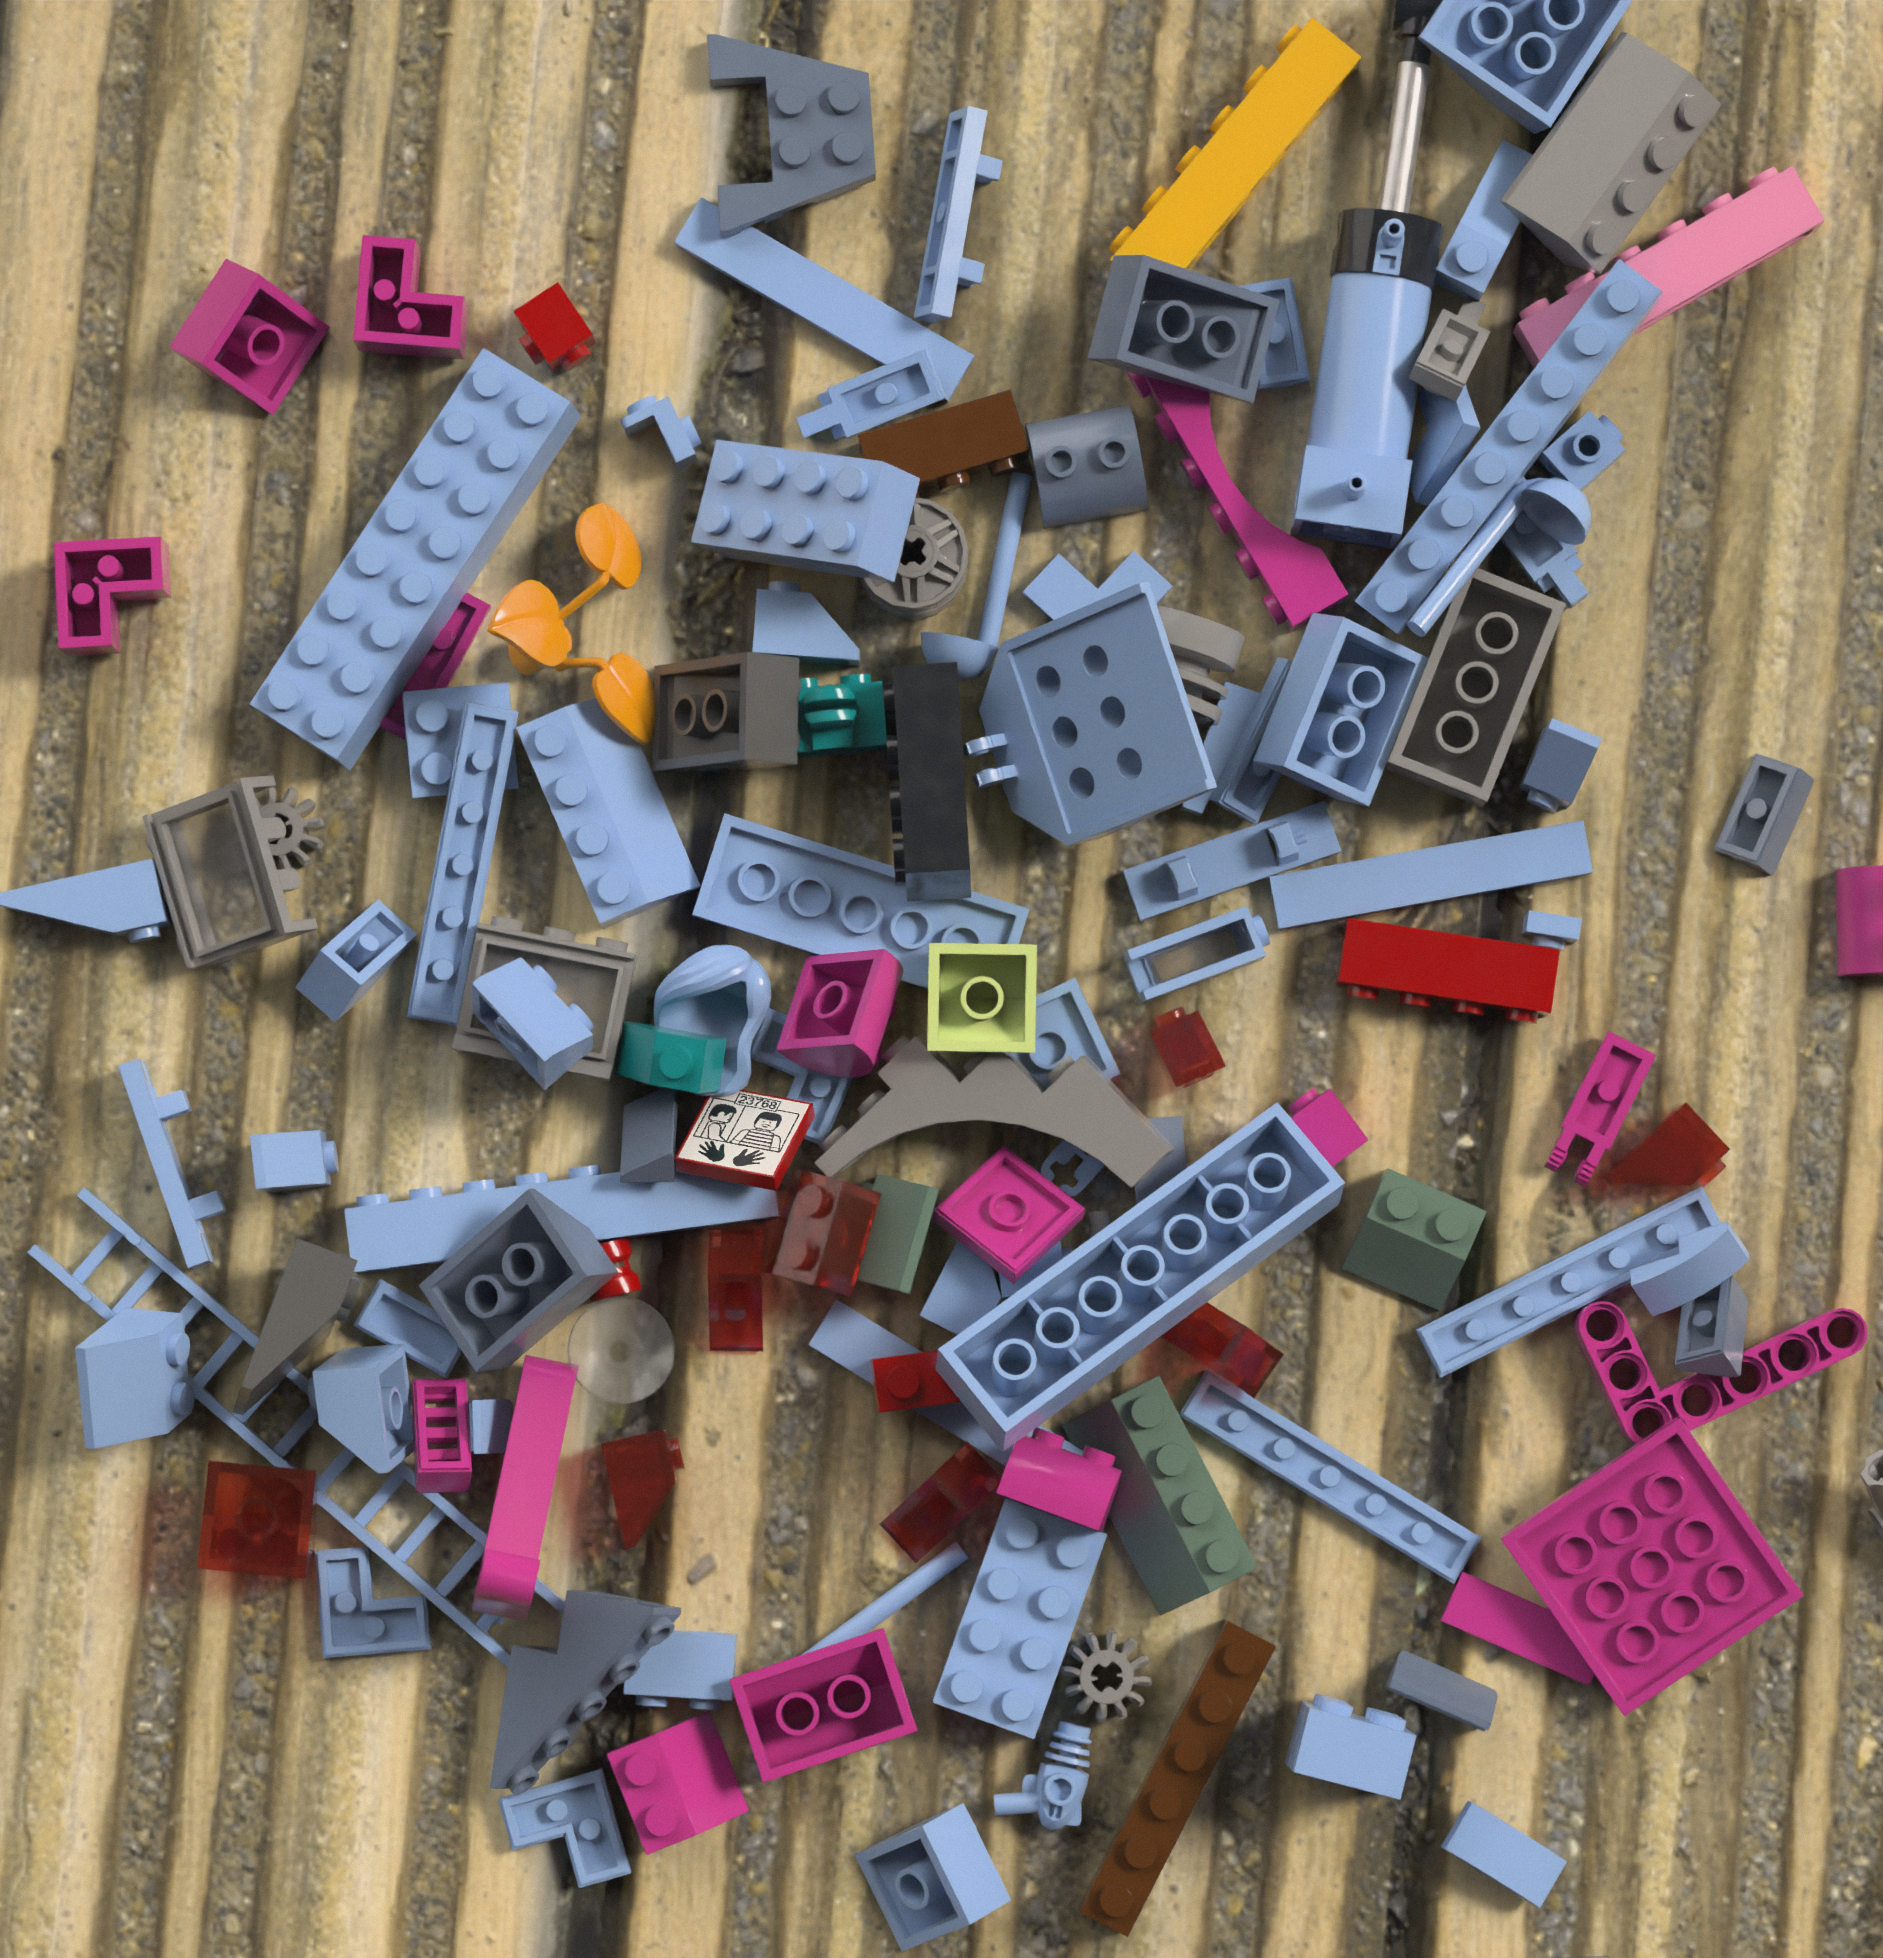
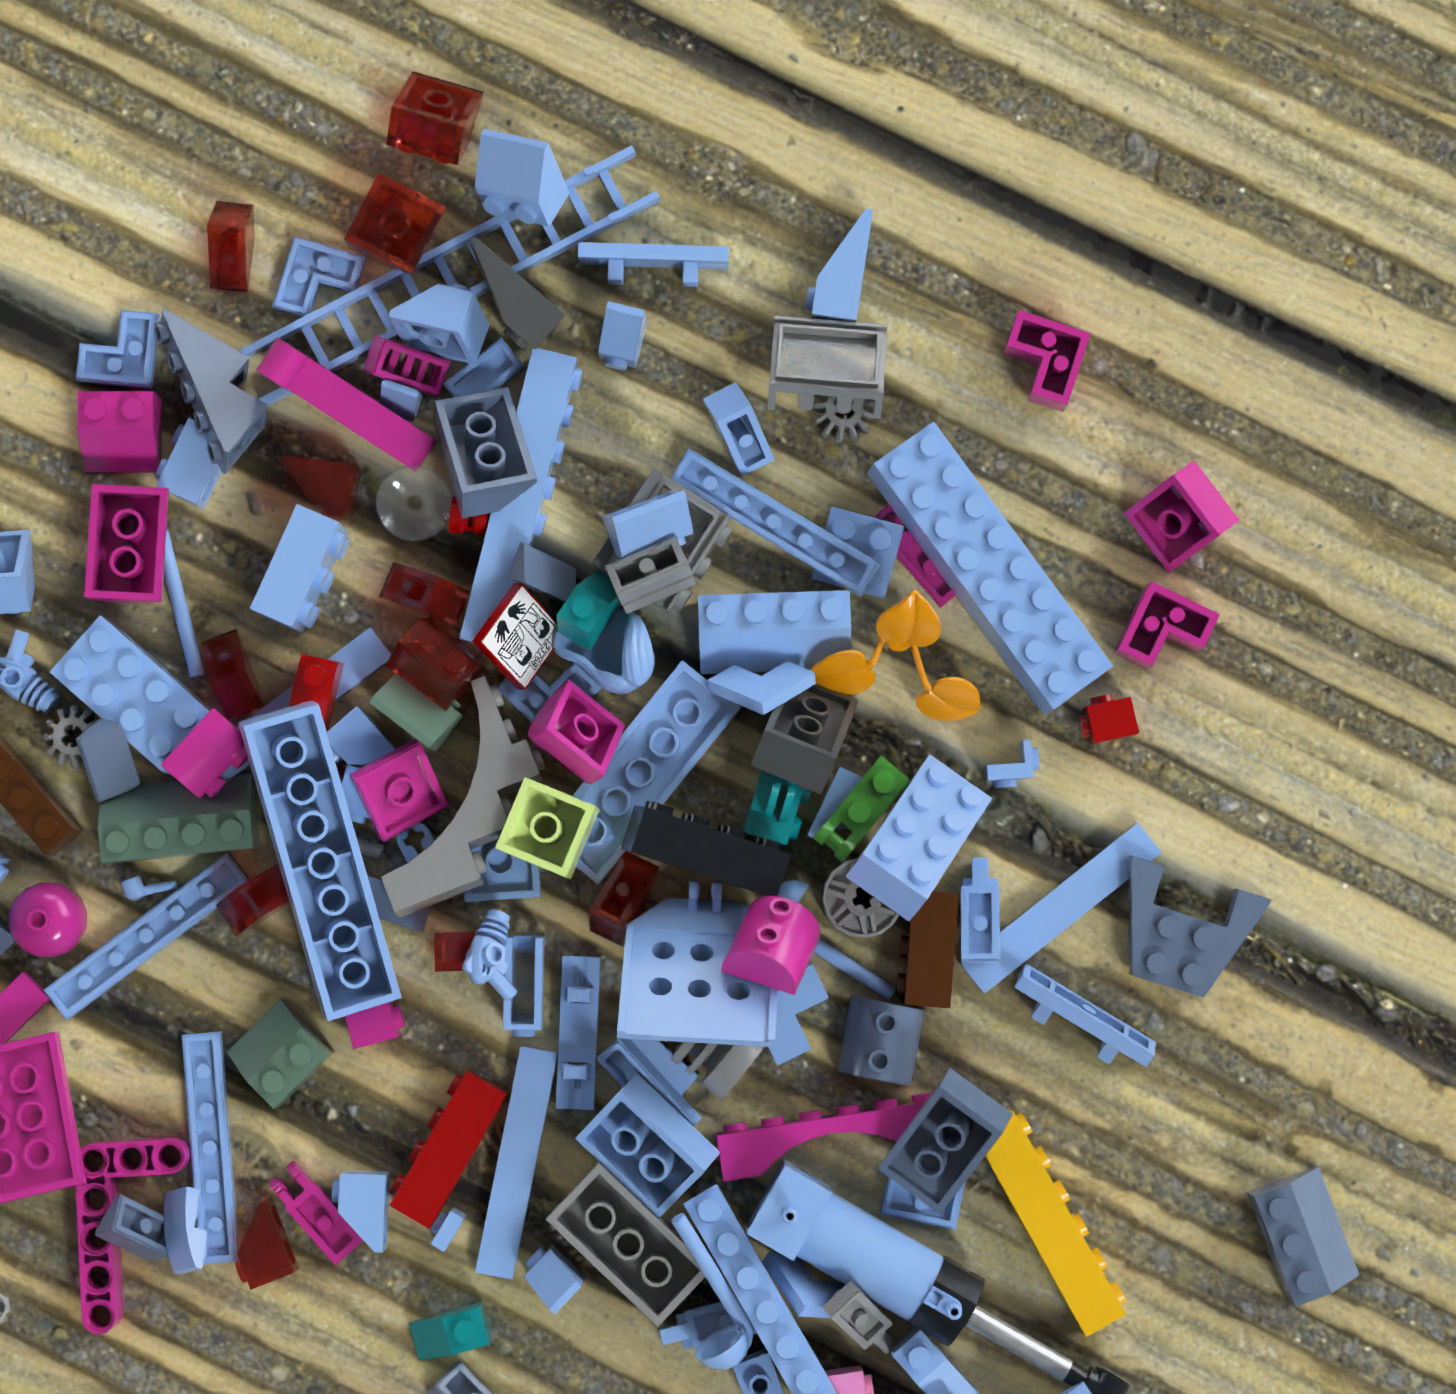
camera: 110 degrees right, 0 degrees up
none -> dark pink cylinder [8,882,87,957]
none -> sand blue slope [76,719,140,802]
none -> light blue hand [121,876,178,901]
none -> clear red slope [207,201,255,292]
none -> light blue brick [250,504,350,634]
none -> light blue slope [332,1170,390,1253]
none -> clear red slope [386,71,484,165]
none -> teal slope [409,1301,493,1360]
none -> light blue piece [462,909,517,1001]
none -> clear red slope [589,851,659,947]
none -> light grey brick [606,536,697,614]
none -> light blue tile [708,661,816,715]
none -> dark pink brick [721,896,820,995]
none -> bright green plate [813,756,910,862]

